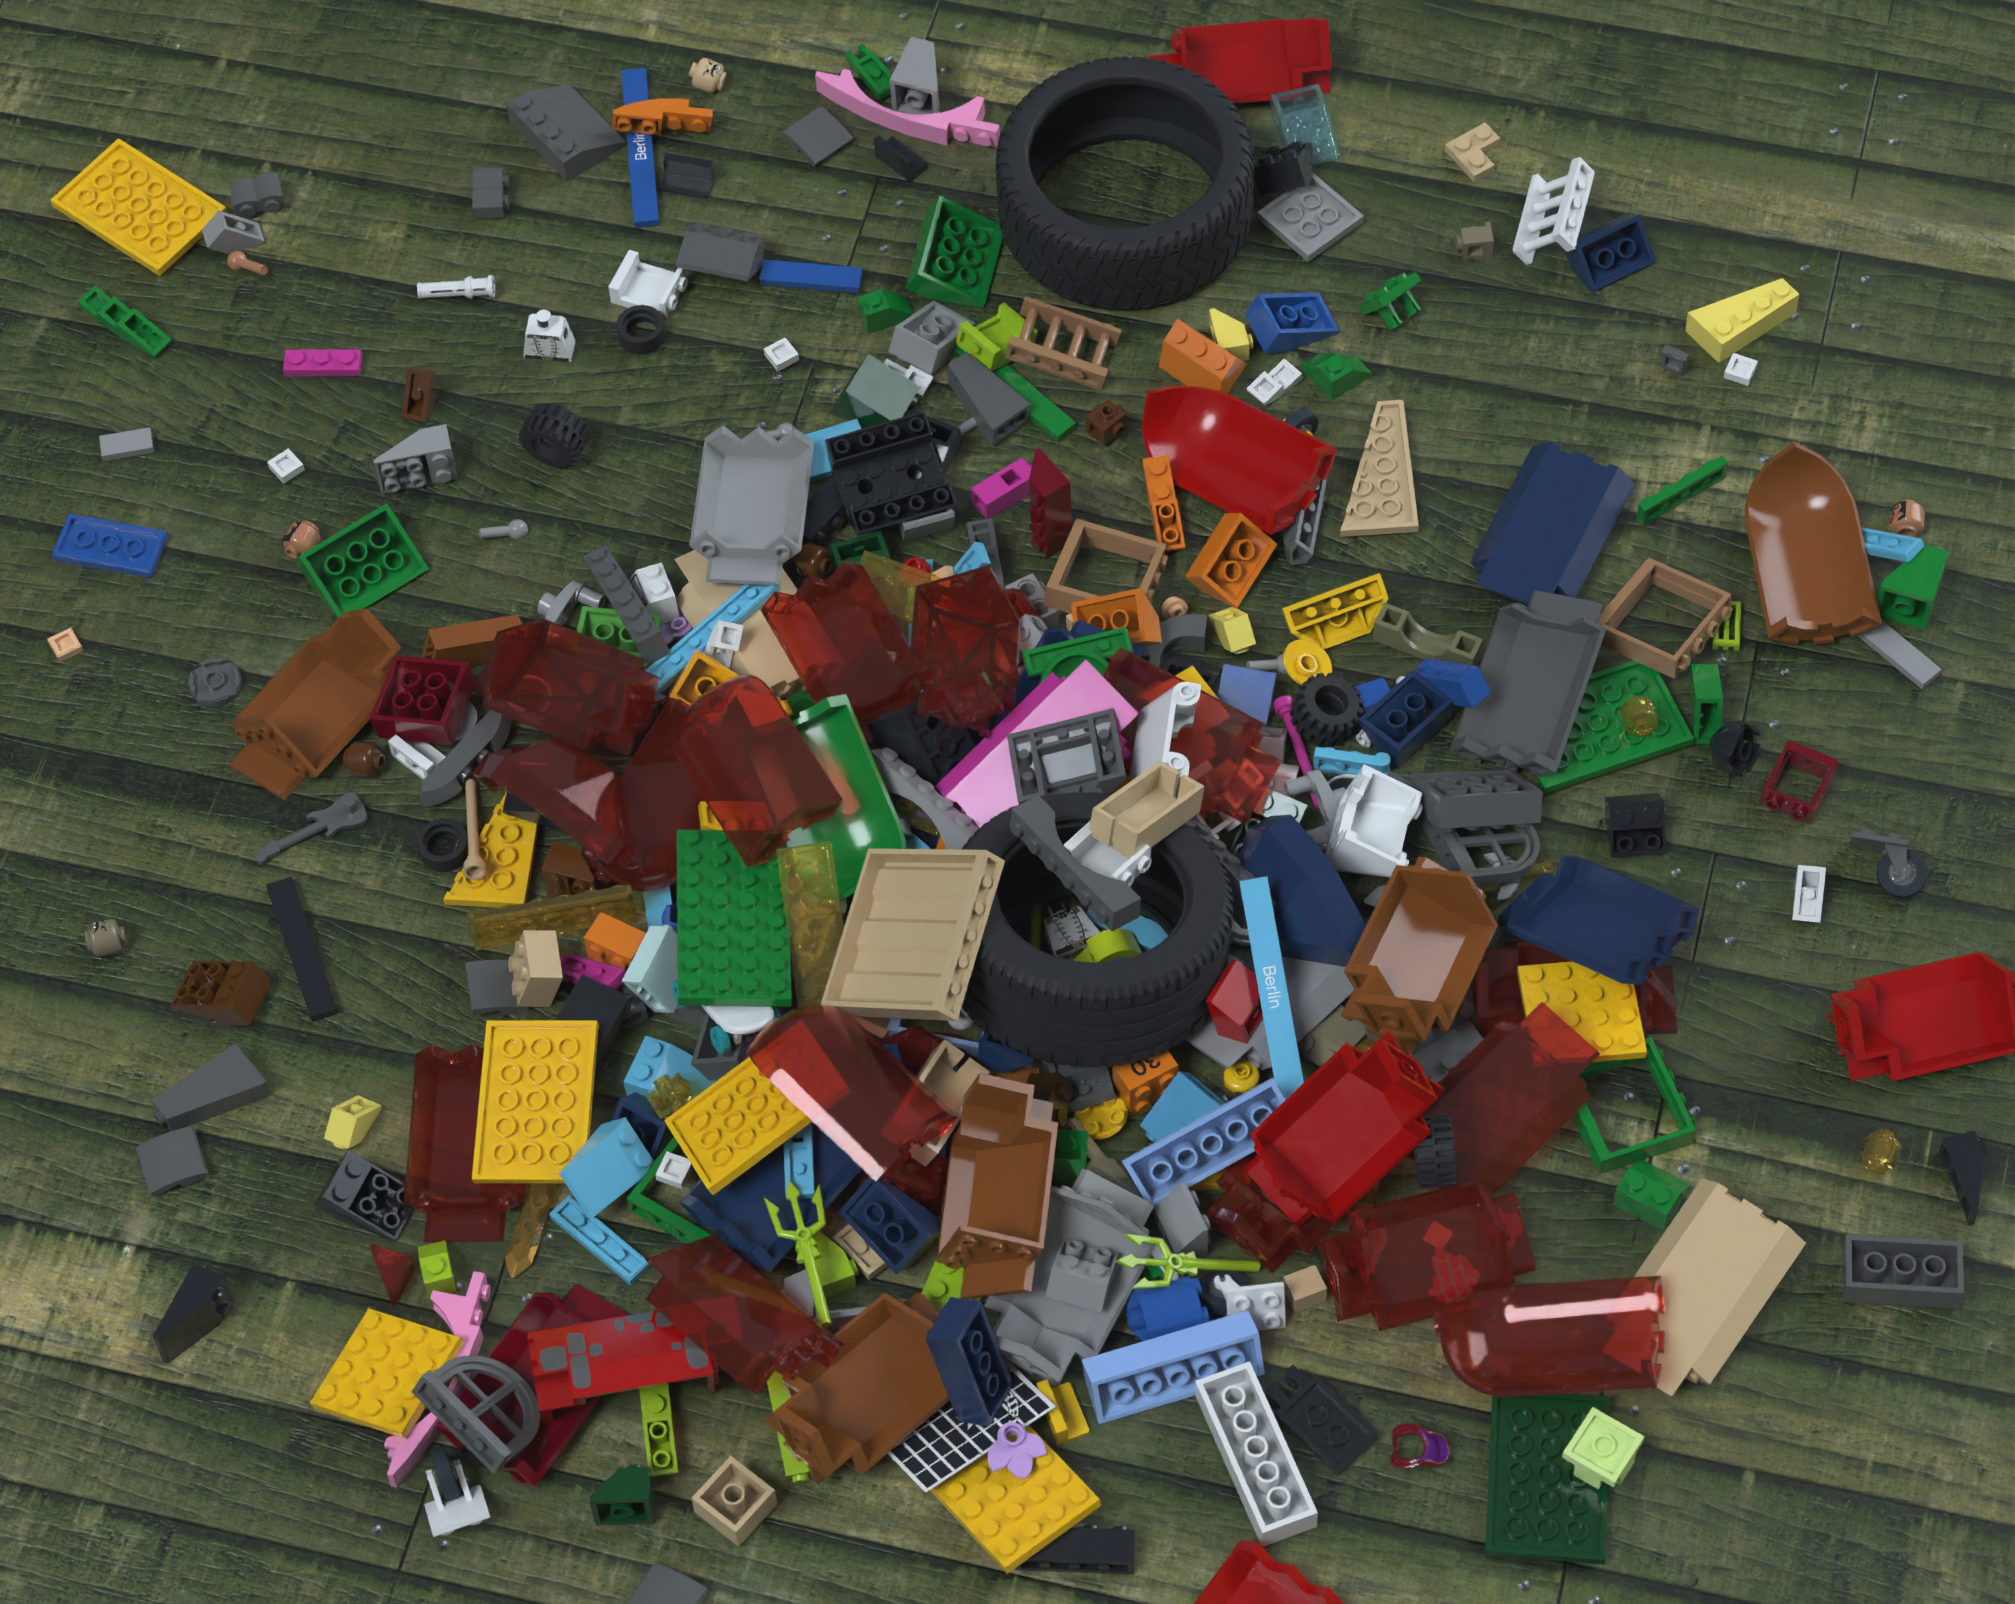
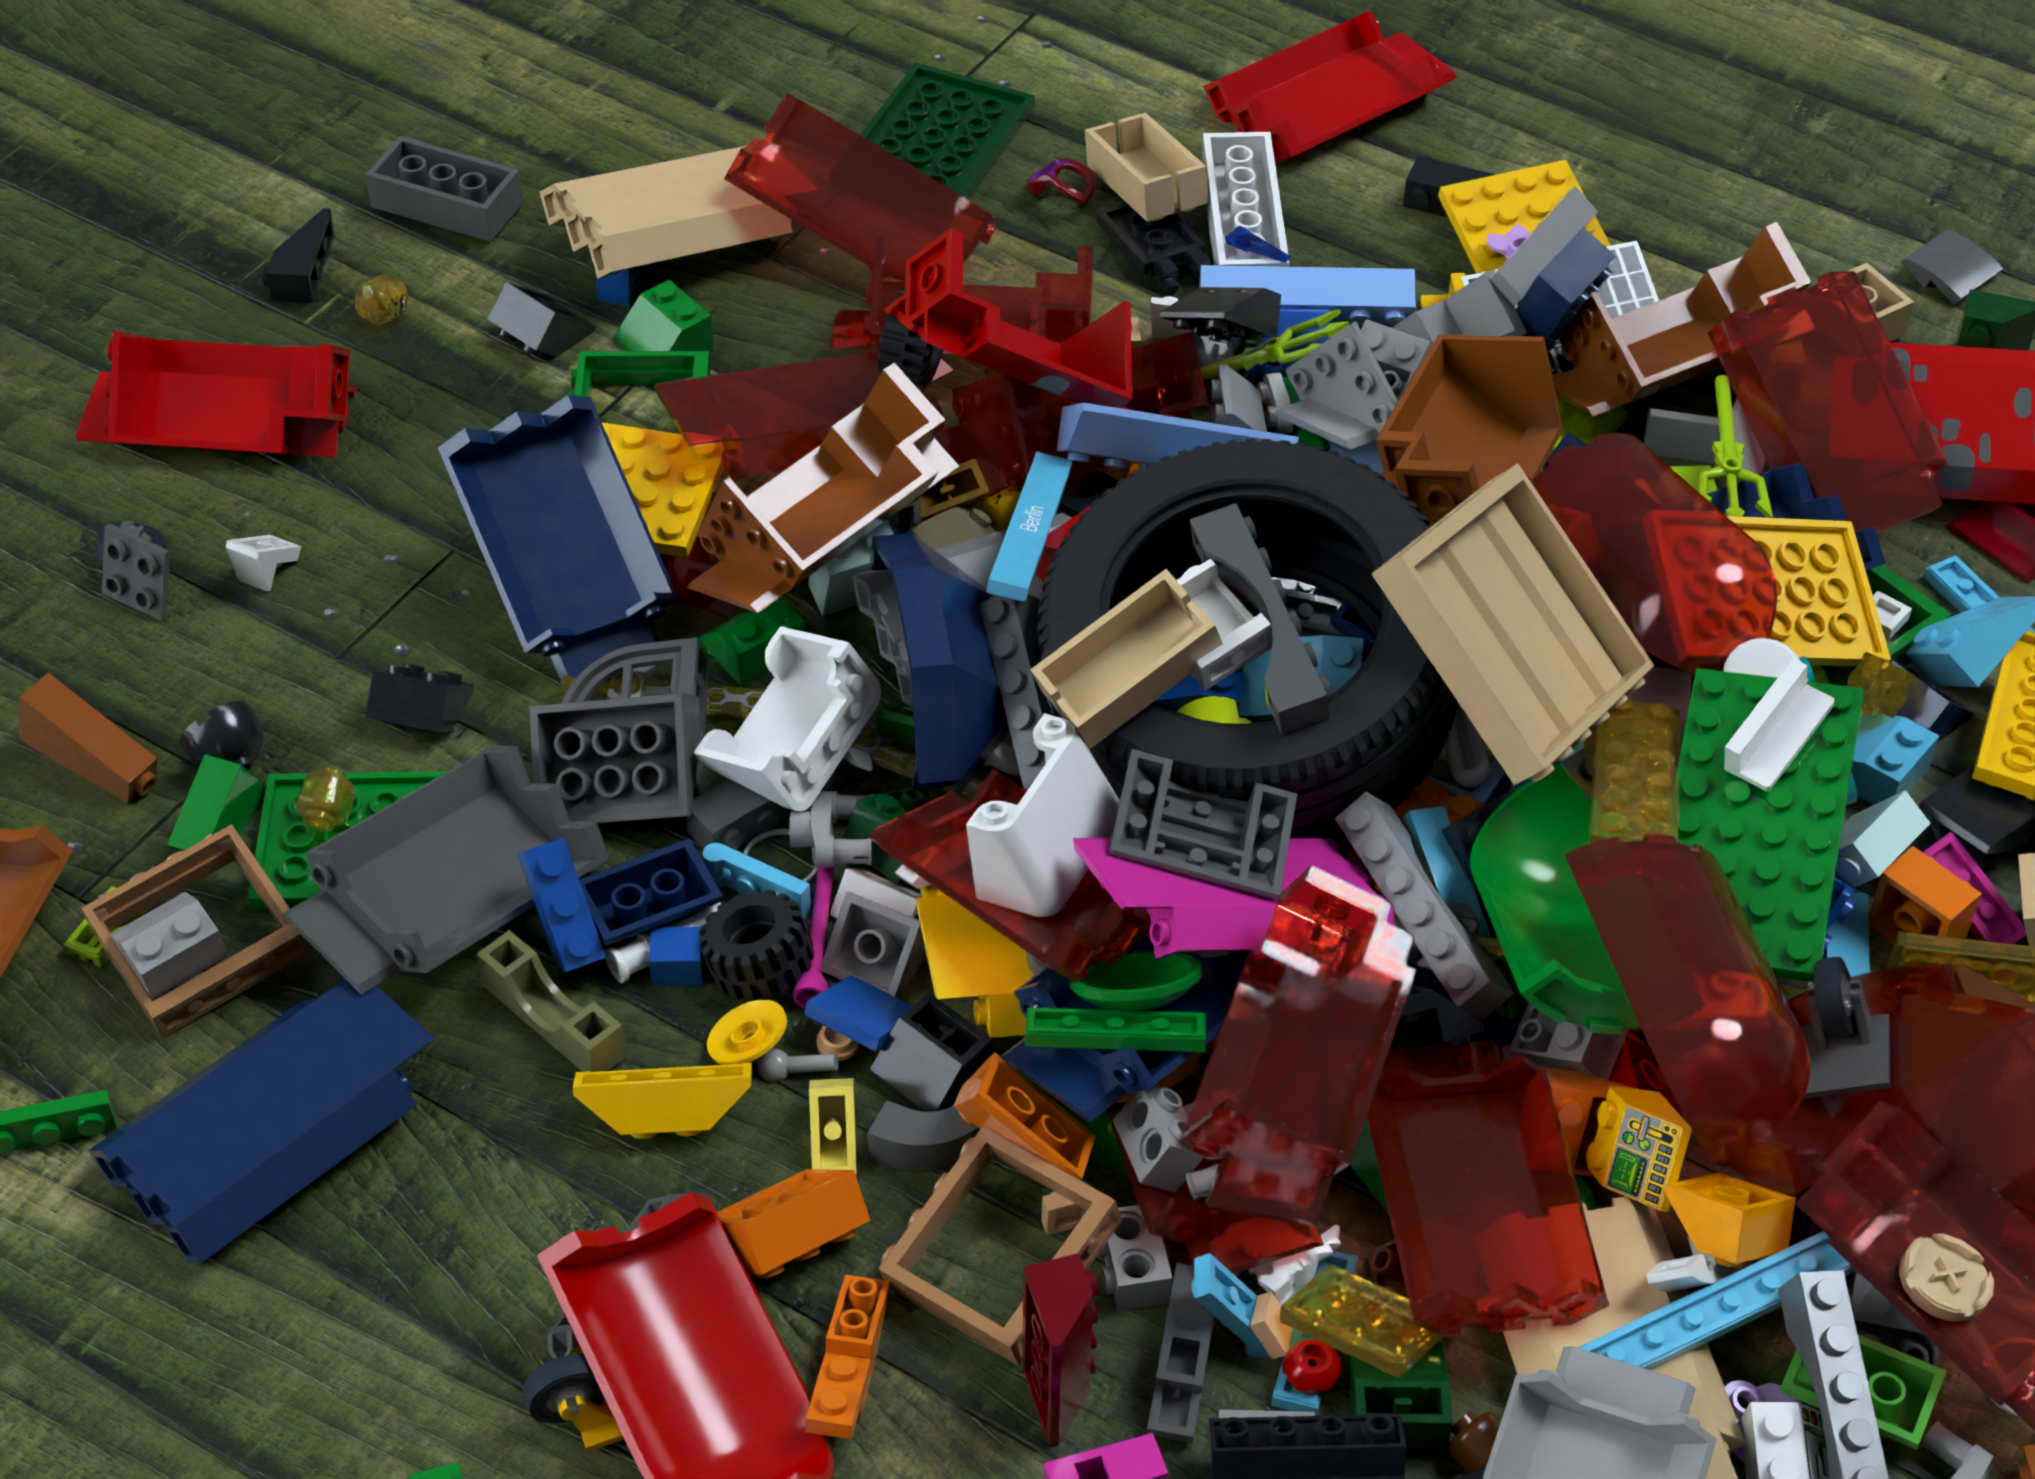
camera: 165 degrees left, 10 degrees down
light nougat plate [1162,596,1188,620] -> none
tan wing [1340,400,1419,537] -> none
yellowish green panel [1562,1407,1644,1489] -> none
dark red window [1760,740,1839,824] -> none
none -> dark orange slope [19,672,158,804]
none -> light grey slope [110,891,228,1000]
none -> slope [487,282,596,358]
none -> tan piece [1085,112,1208,221]
none -> black slope [1159,287,1282,344]
none -> clear blue piece [1225,226,1290,263]
none -> light grey tile [1490,186,1598,305]
none -> white panel [1724,658,1834,791]
none -> dark grey plate [1801,957,1891,1099]
none -> tan tile [1899,1234,1994,1321]

